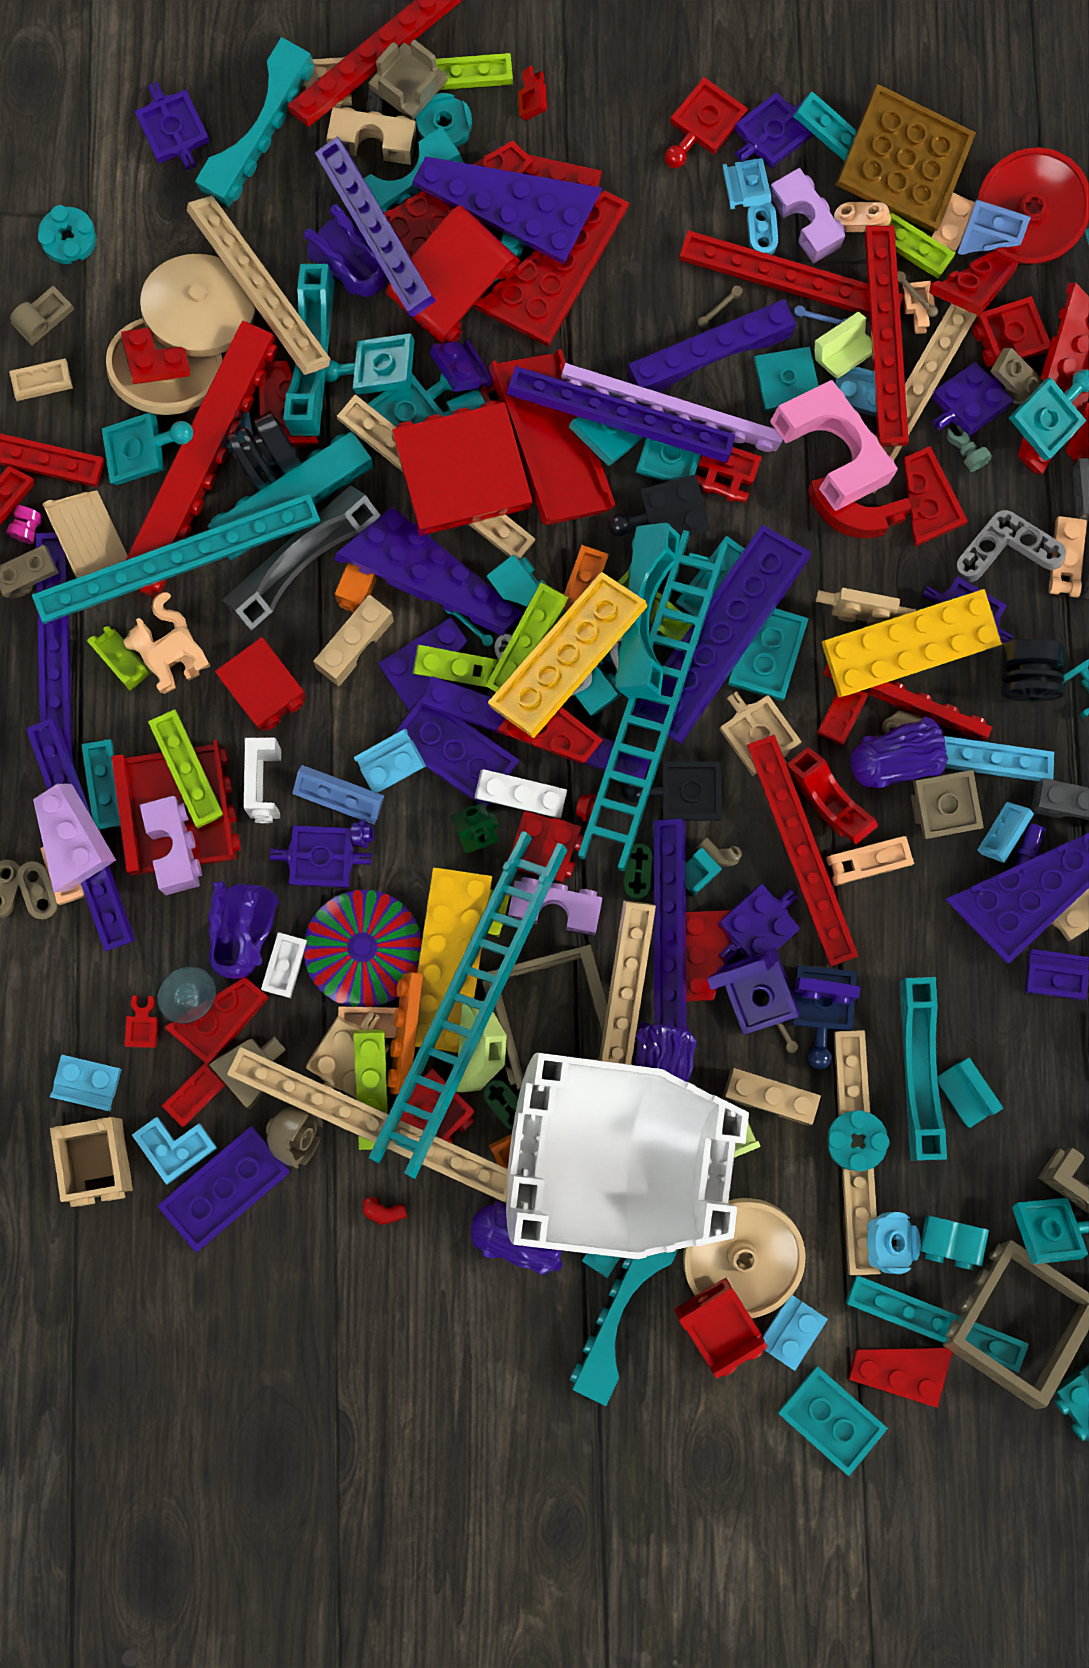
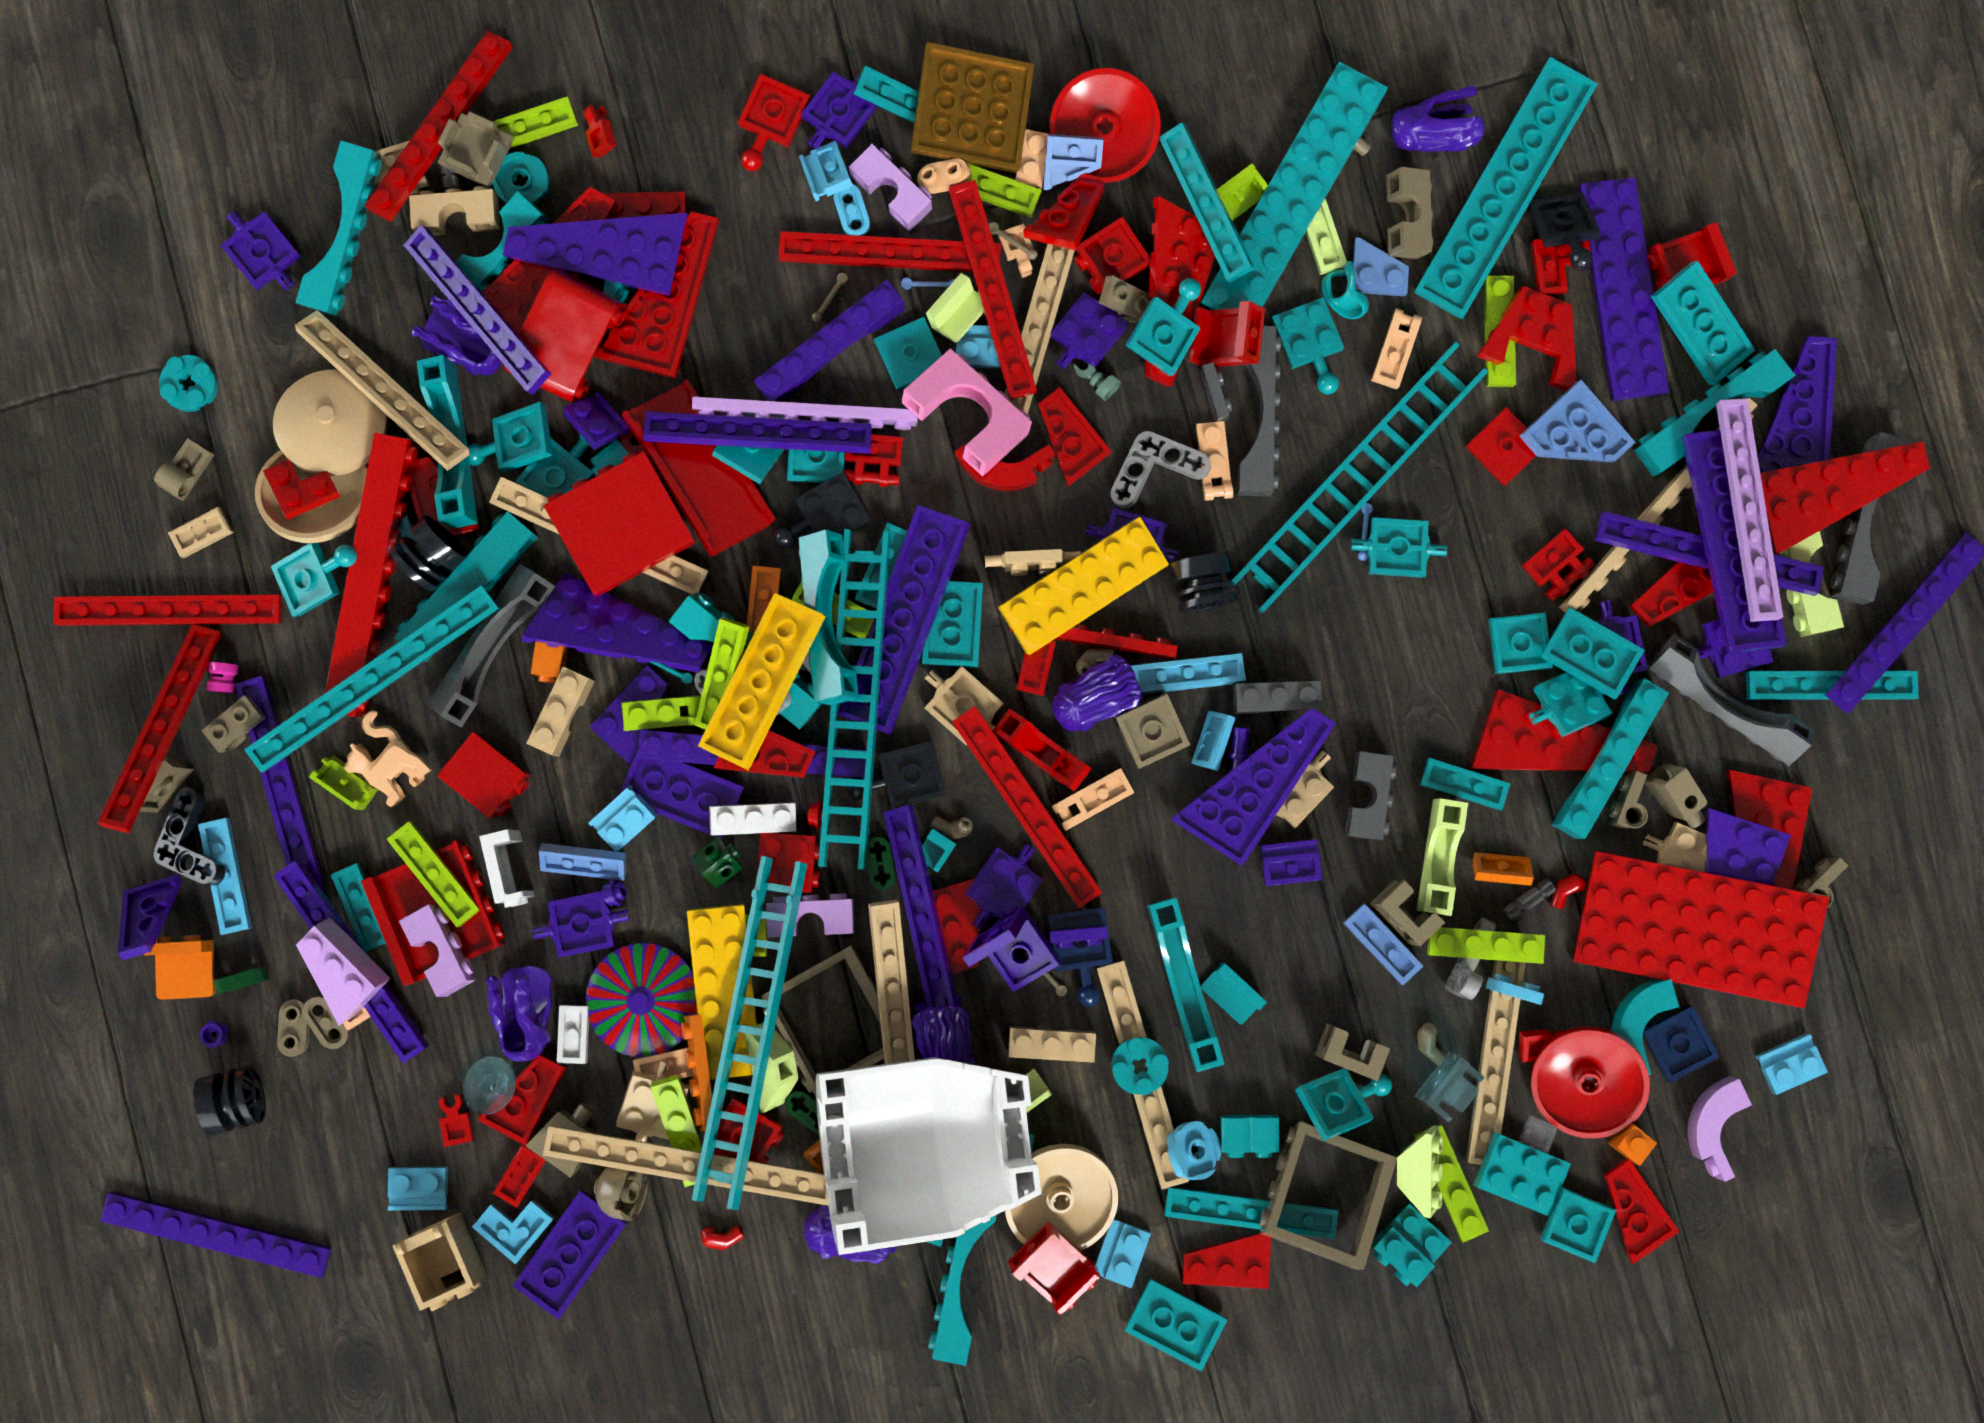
camera: 10 degrees left, 5 degrees up
tan piece [43,490,127,578] -> none

